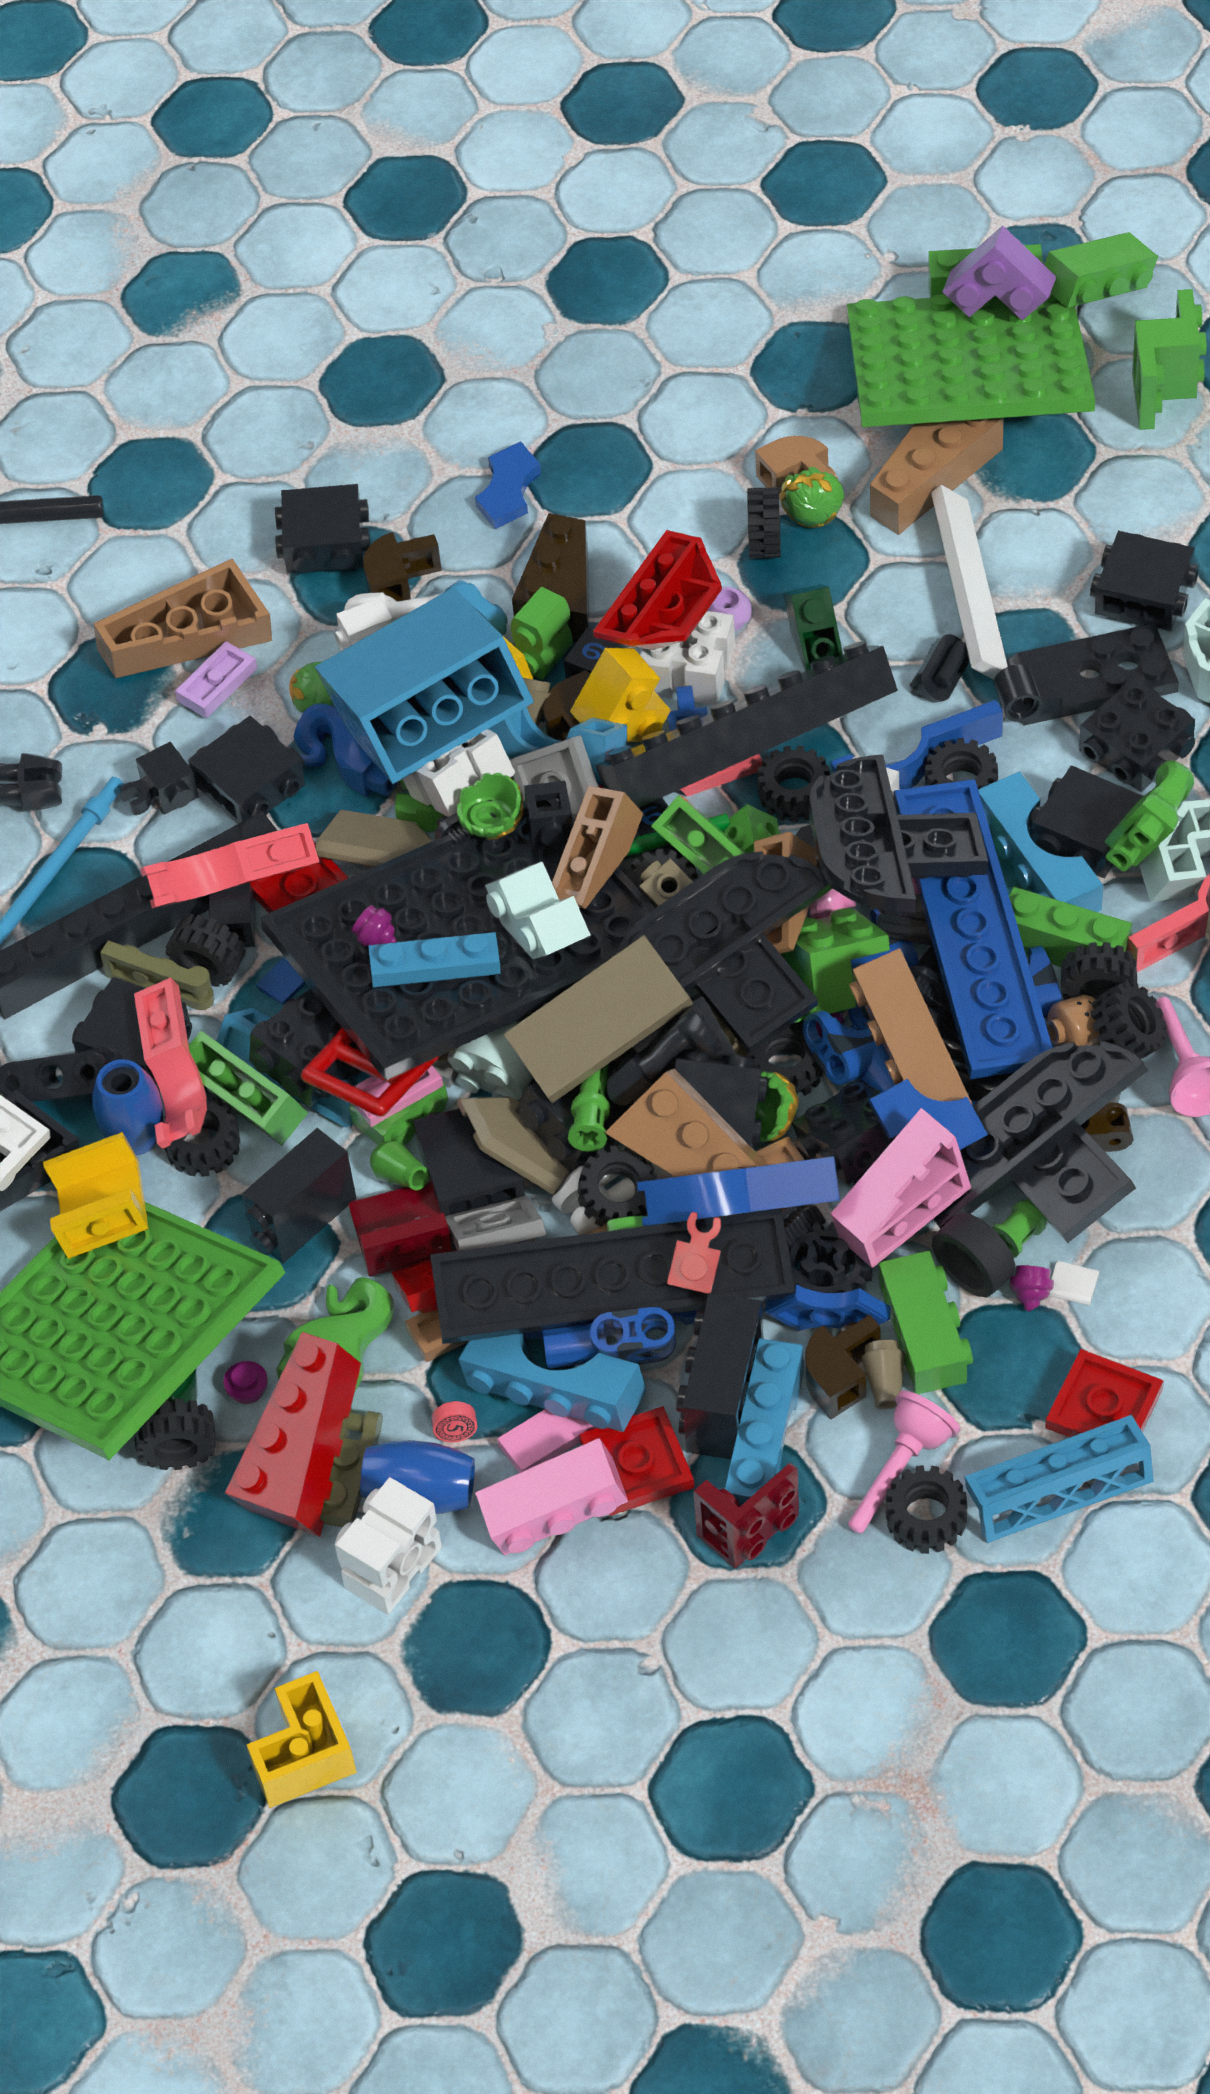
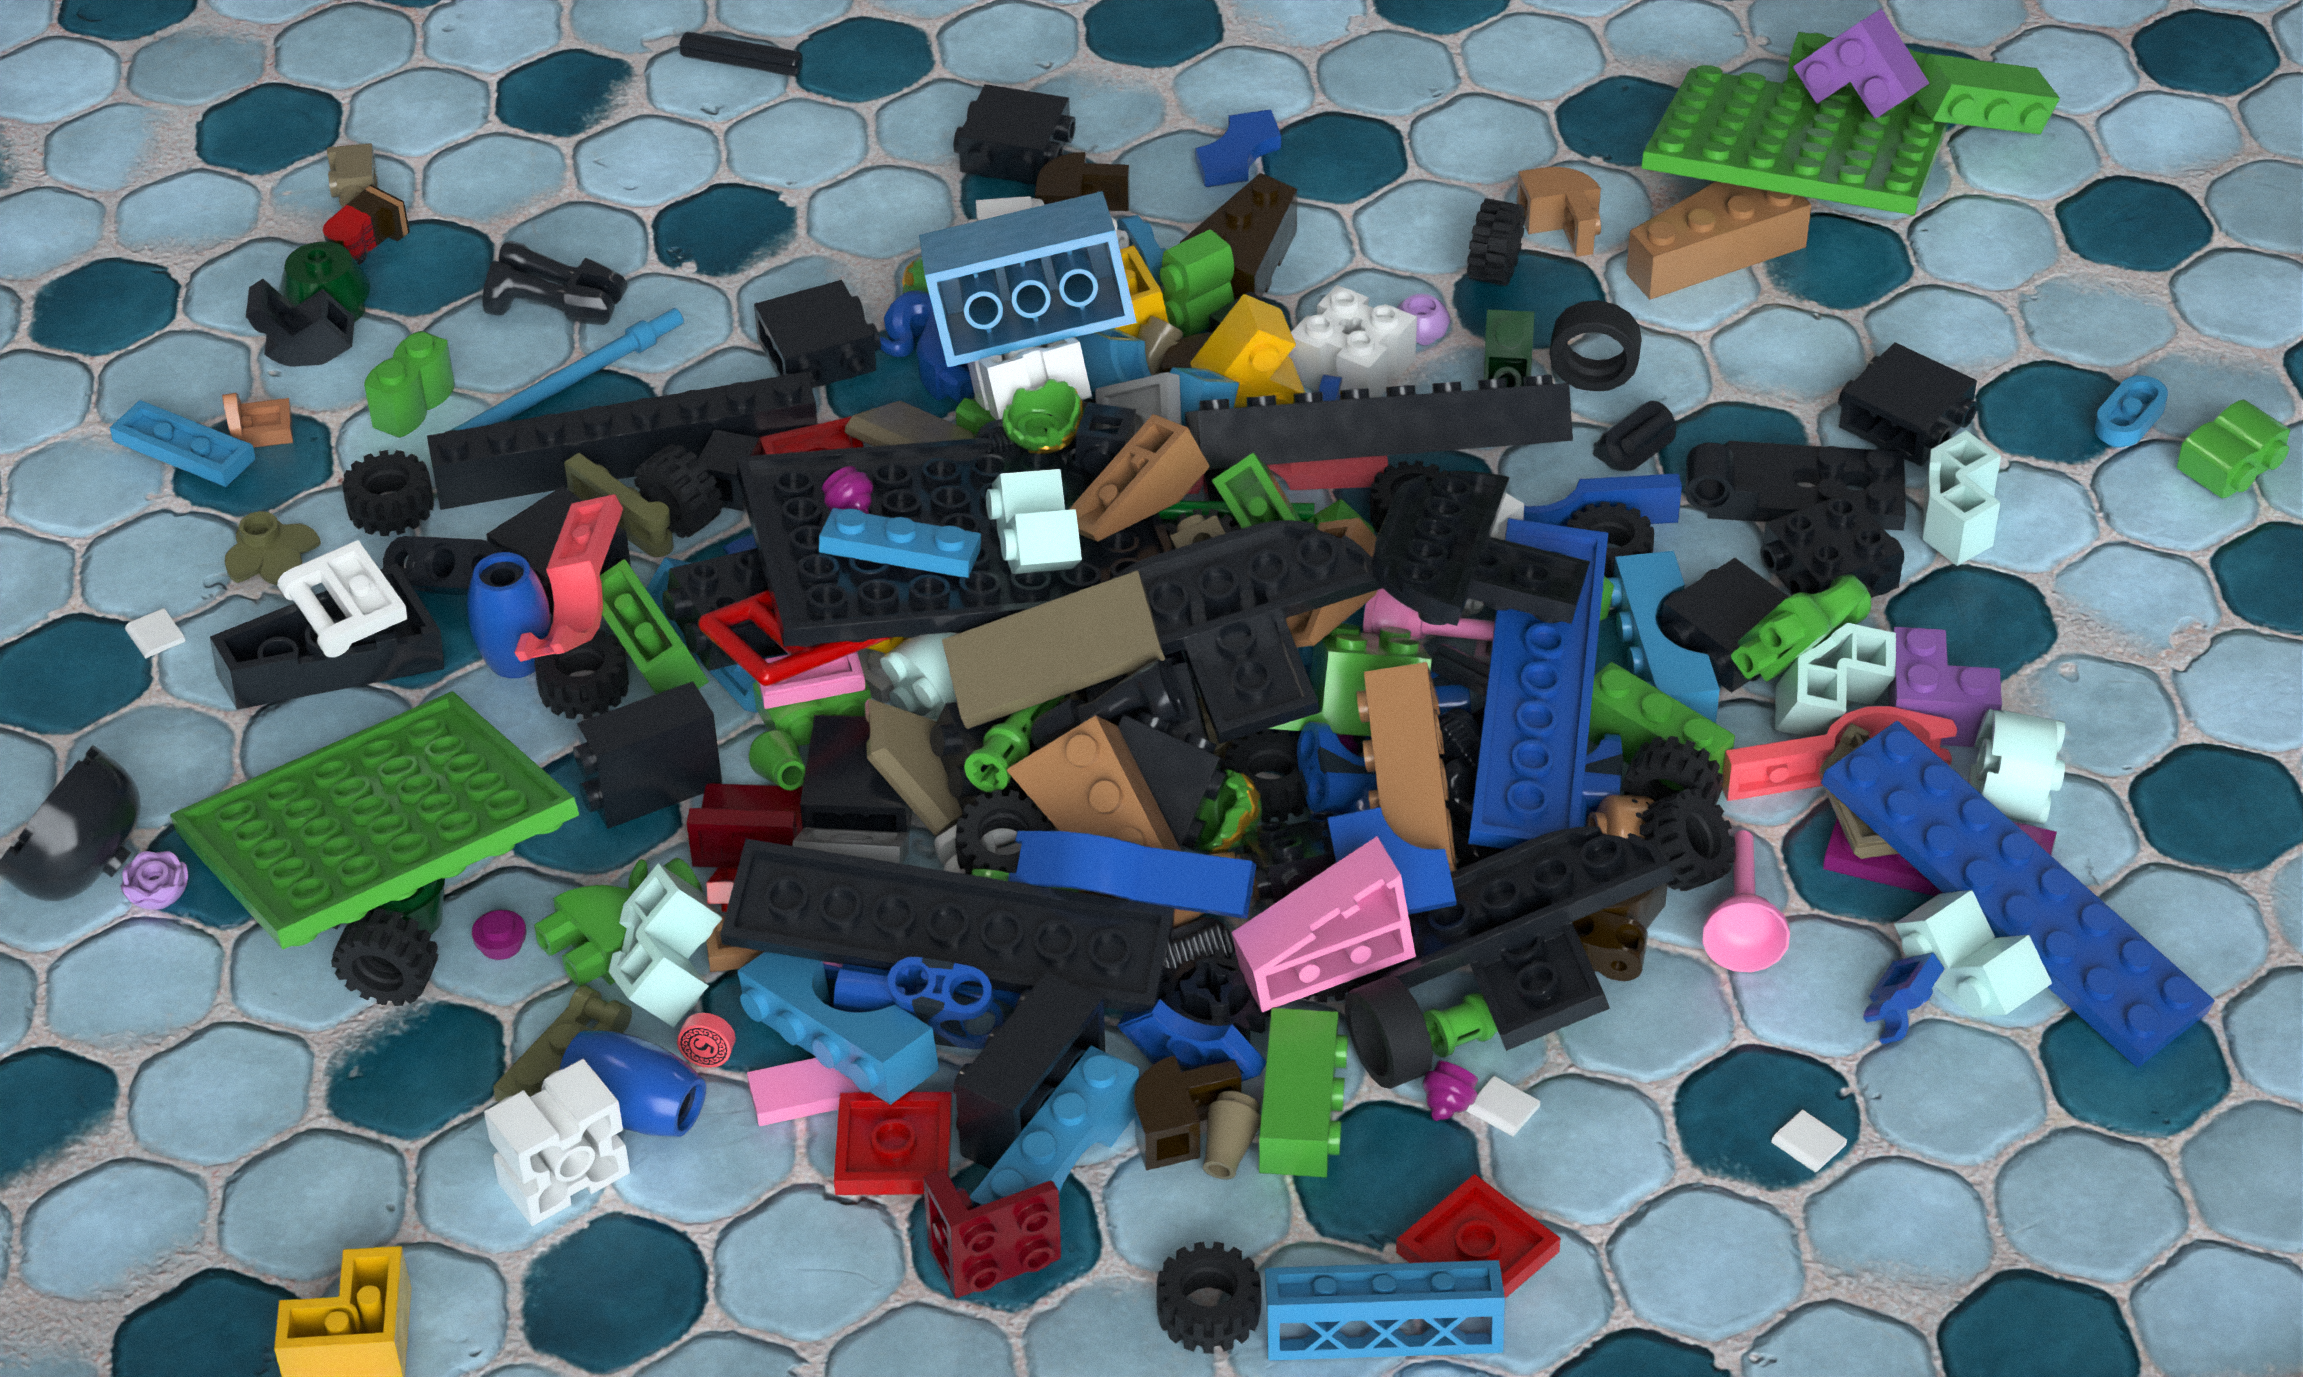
camera: 15 degrees right, 10 degrees down
yellow panel [43,1132,149,1259] -> none
medium nougat wedge [93,558,272,678] -> none
black brick [120,741,199,815] -> none
coral piece [140,823,319,908] -> none
lavender plate [175,641,258,719] -> none
wedge [225,1332,361,1537] -> none
bright pink brick [475,1438,628,1556] -> none
red wedge [593,530,722,650] -> none
plate [667,1212,721,1294] -> none
bright green hair [779,467,844,528] -> none
bright pink piece [848,1390,961,1534] -> none
white tile [931,485,1008,680] -> none
bright green bracket [1132,289,1207,430] -> none
none -> light aqua brick [609,863,723,1027]
none -> black tyre [1549,300,1642,391]

